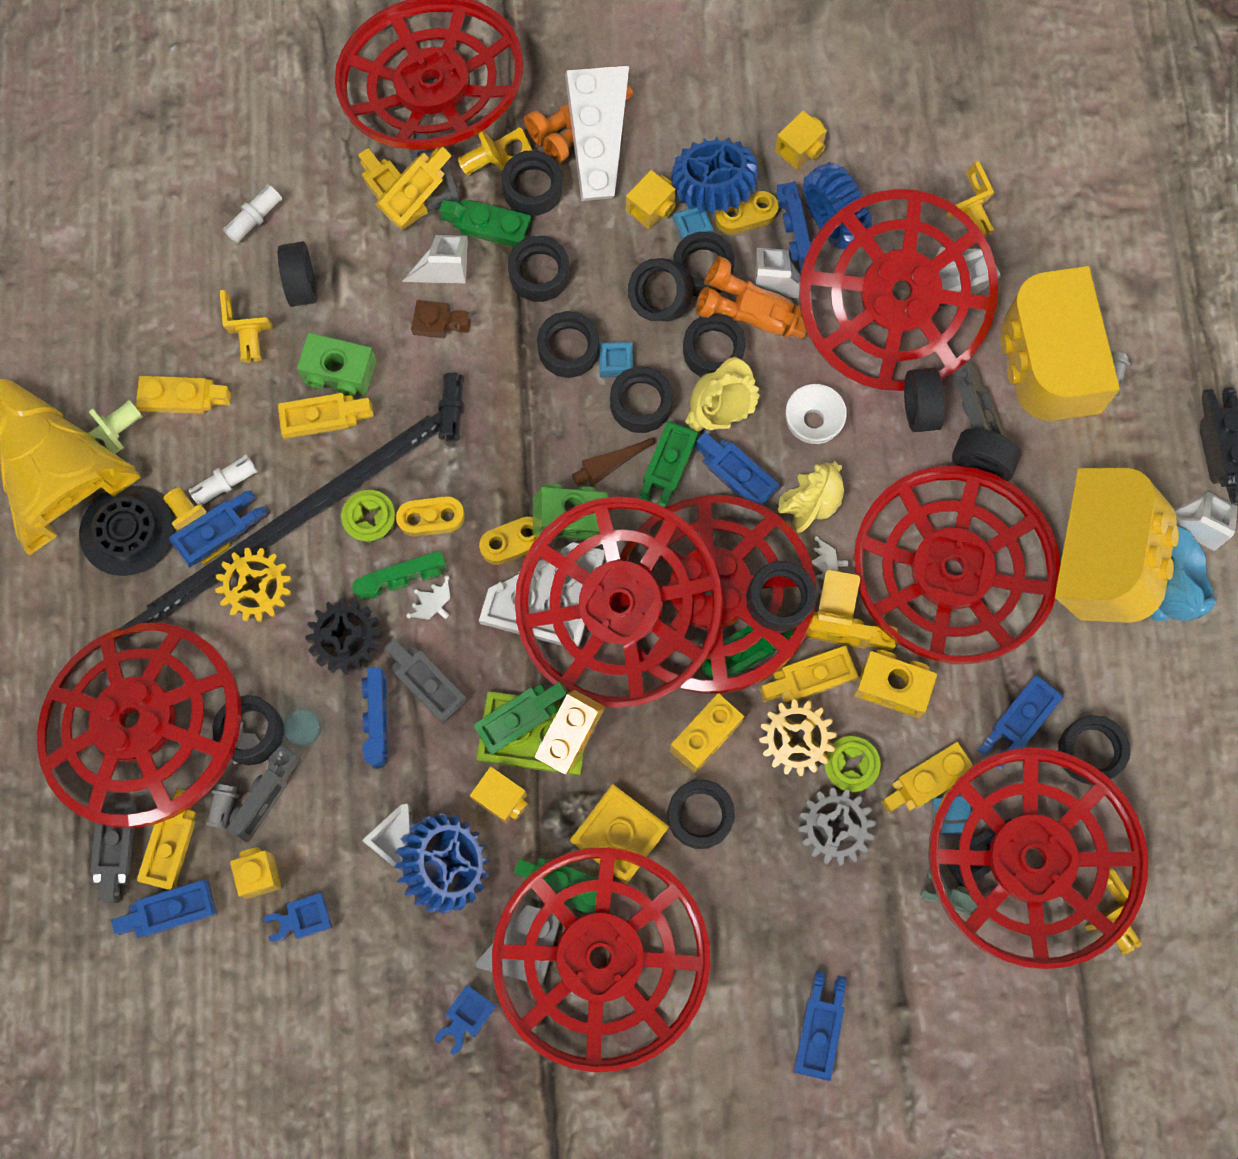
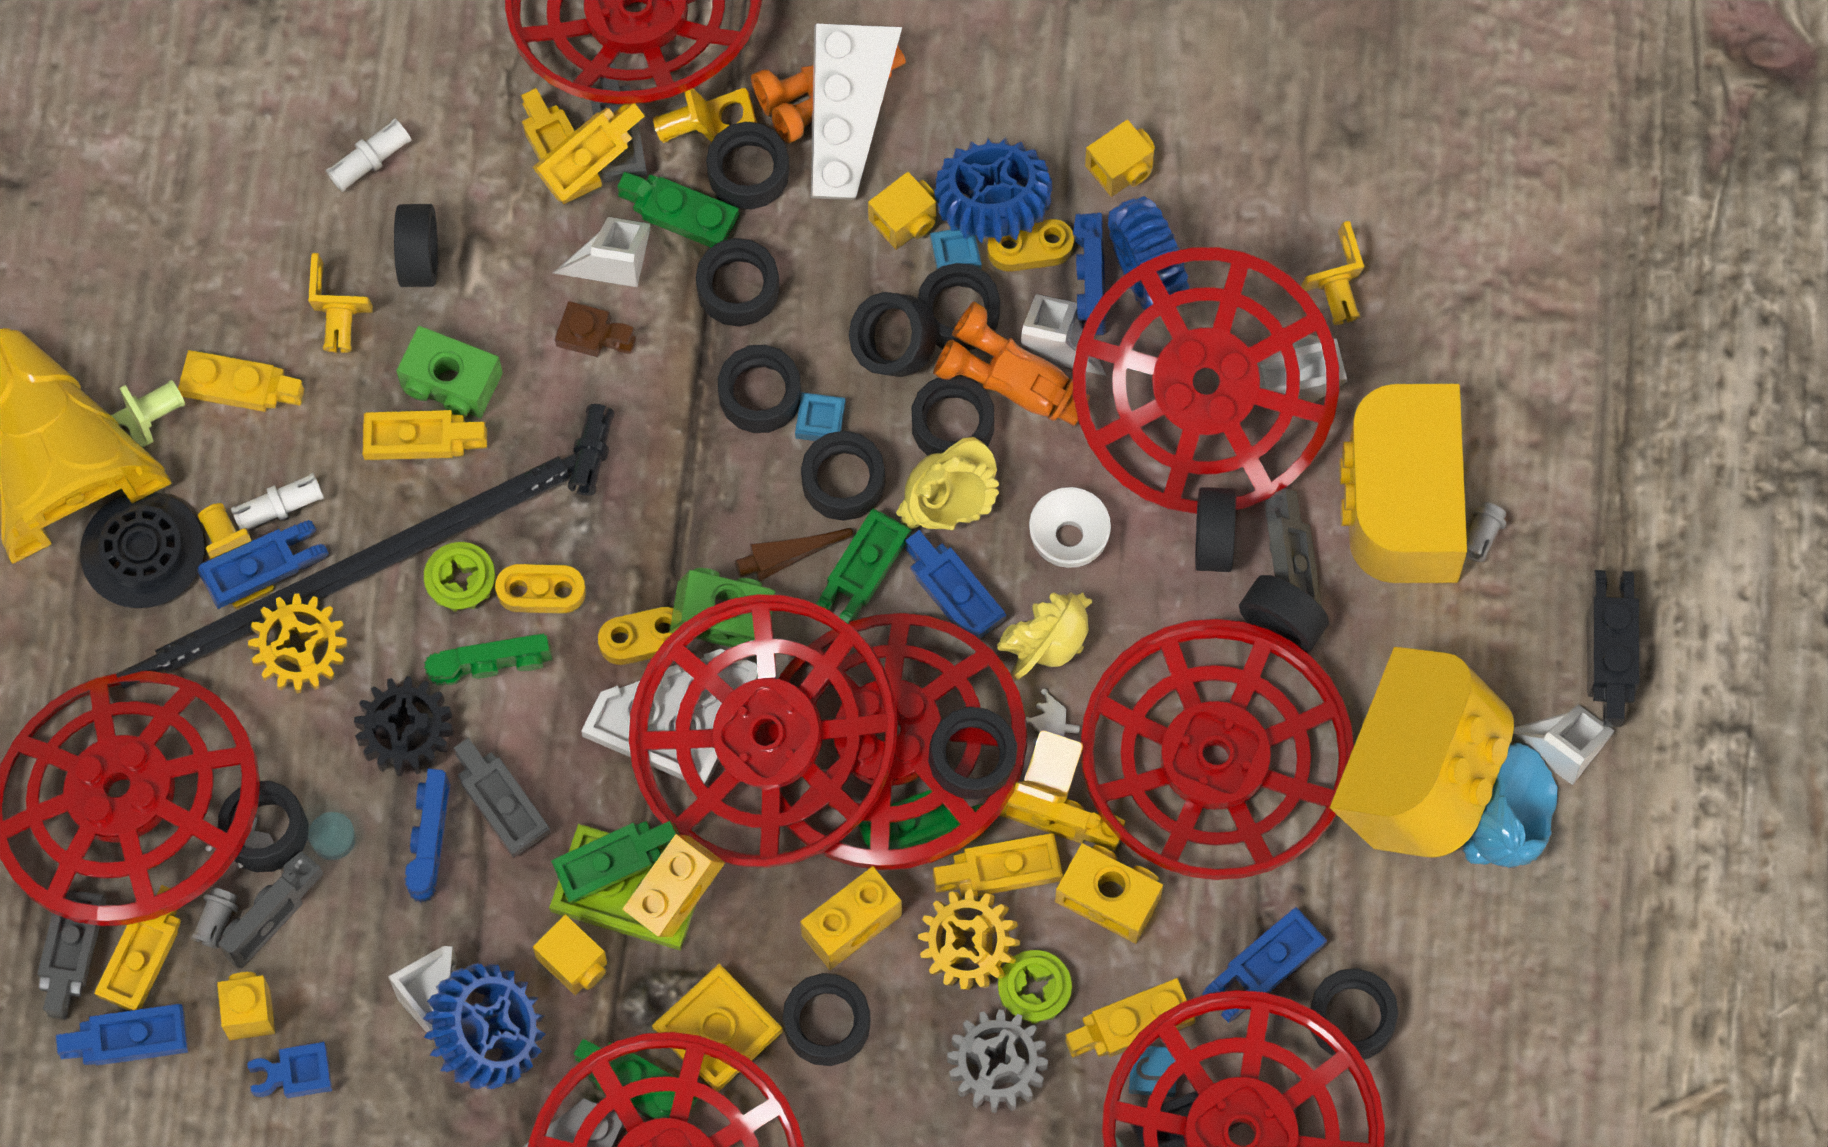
camera: 10 degrees right, 5 degrees down
white piece [406,575,450,620] -> none

